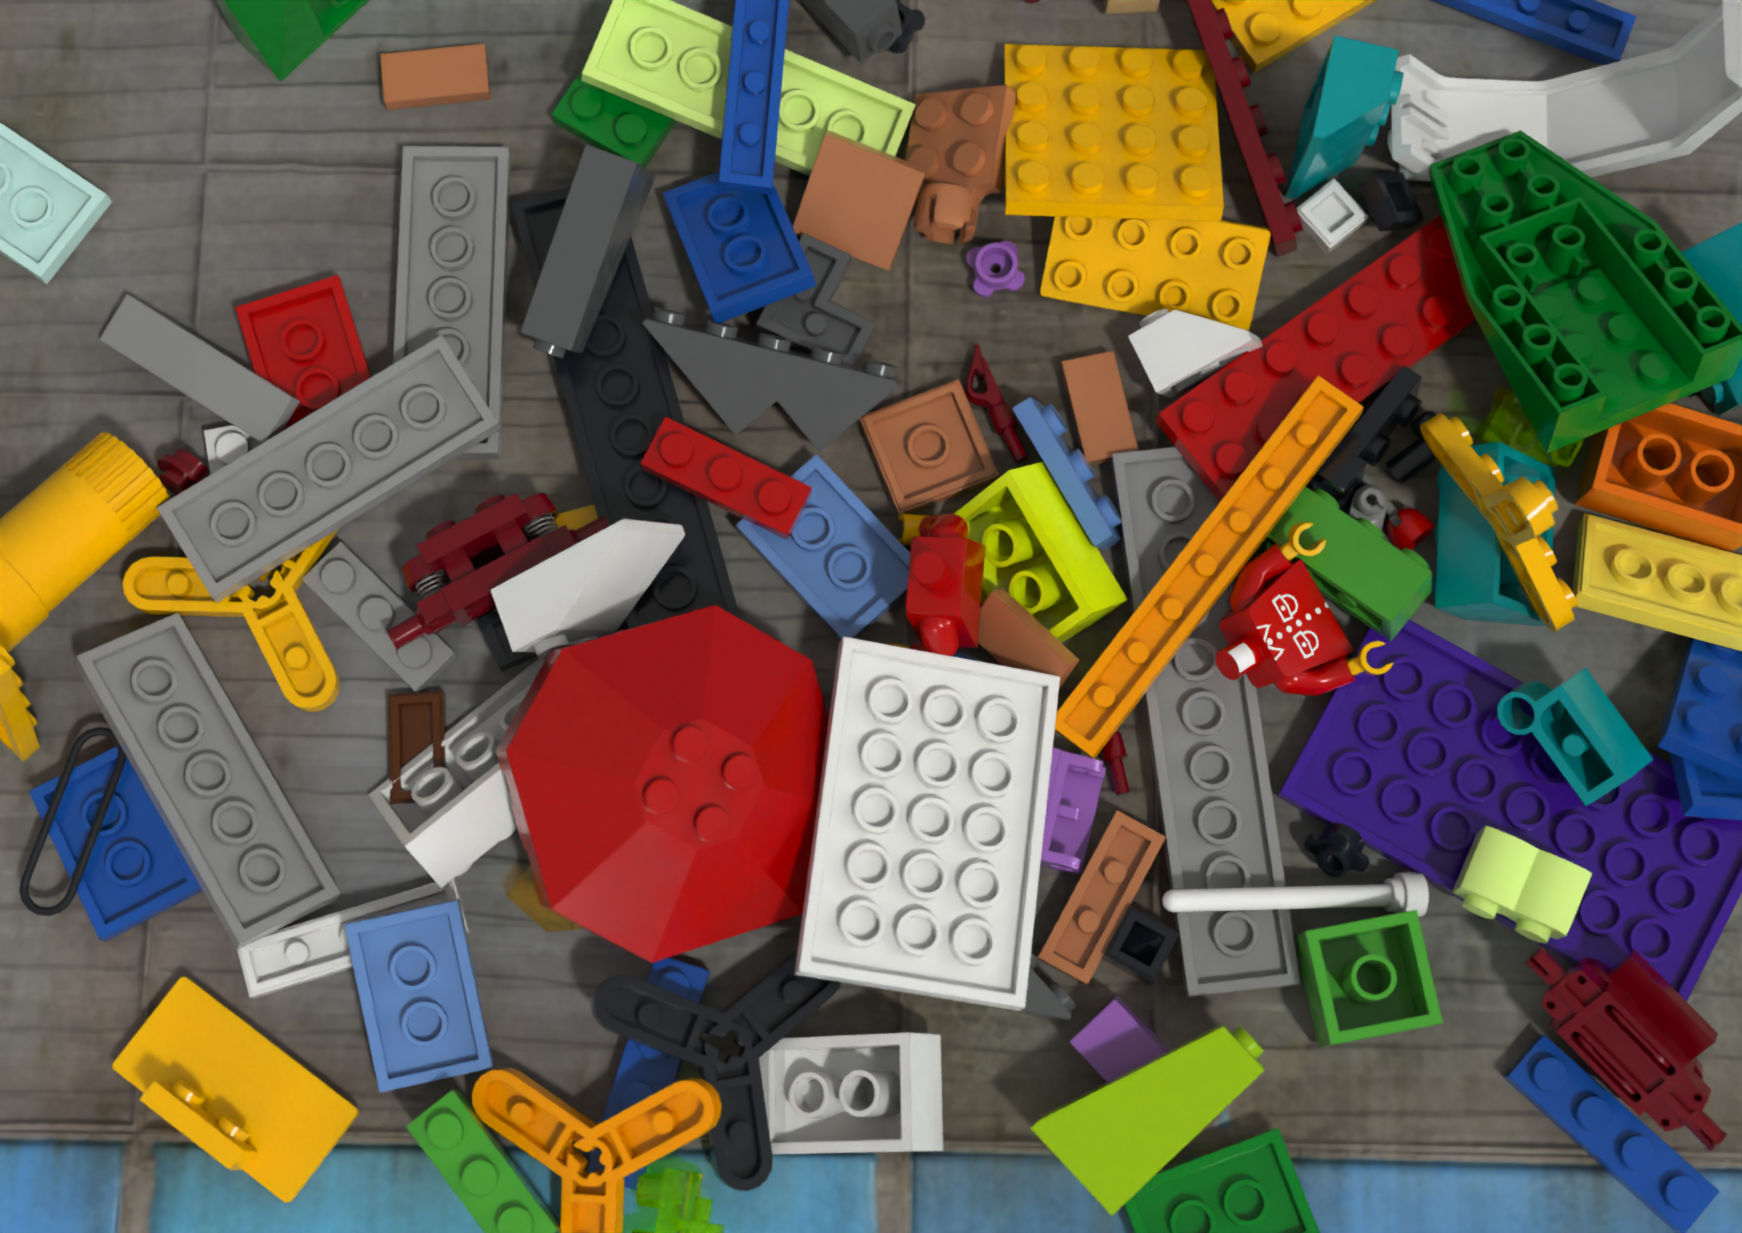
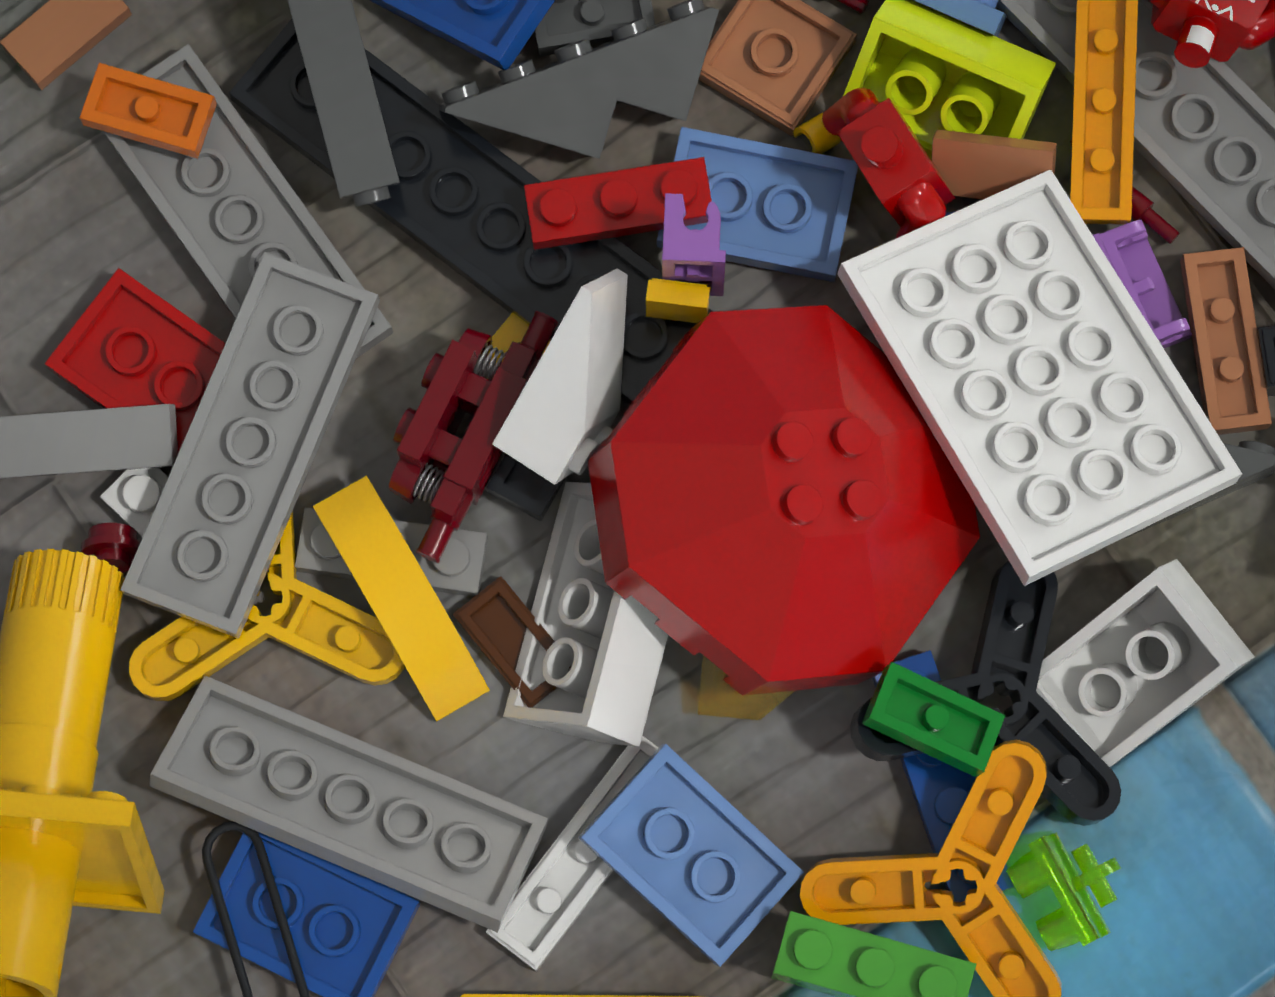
camera: 30 degrees left, 0 degrees up
none -> orange plate [79,63,217,159]
none -> yellow slope [312,475,490,722]
none -> yellow tile [646,278,710,323]
none -> medium lavender hinge [662,193,726,296]
none -> green plate [862,661,1006,777]

